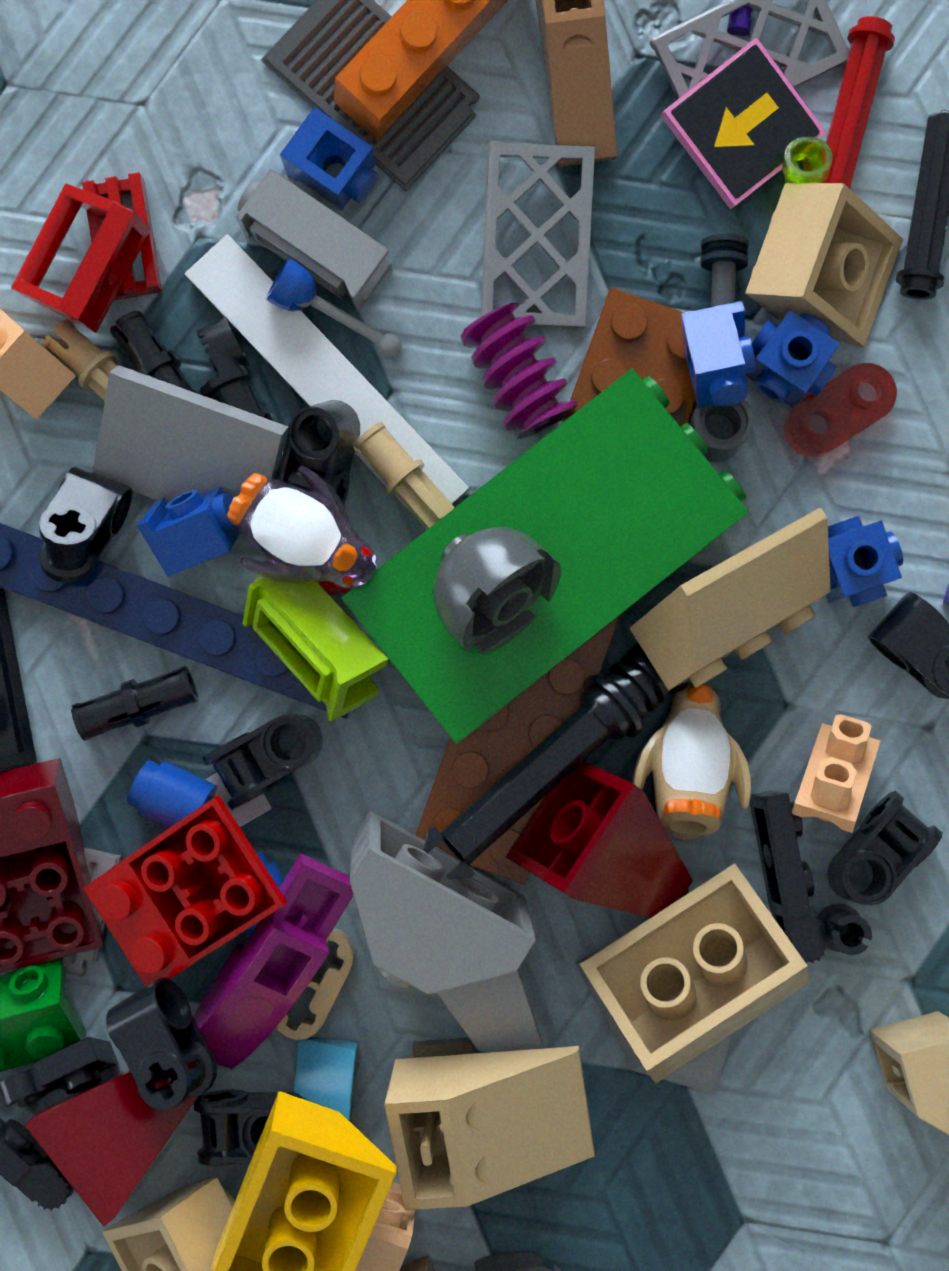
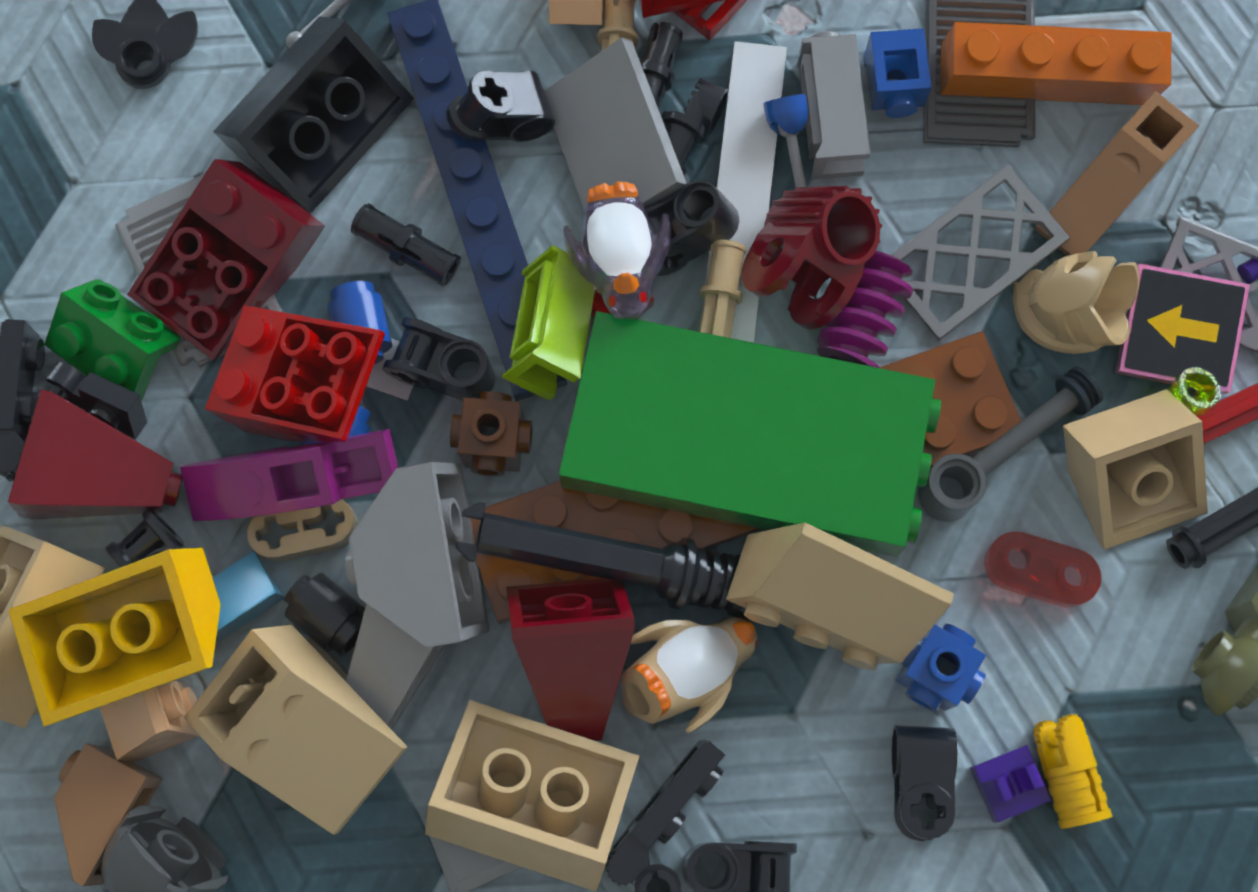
camera: 45 degrees right, 10 degrees down
black piece [106,978,217,1110] -> none
blue brick [137,487,244,577] -> none
dark grey cylinder [432,526,561,654] -> none
brick [681,301,755,408] -> none
blue brick [746,310,840,407] -> none
light nougat hips [792,714,881,833] -> none
none -> black brick [284,573,365,656]
none -> reddish brown brick [450,392,533,476]
none -> dark red piece [741,186,883,330]
none -> tan helmet [1012,251,1139,354]

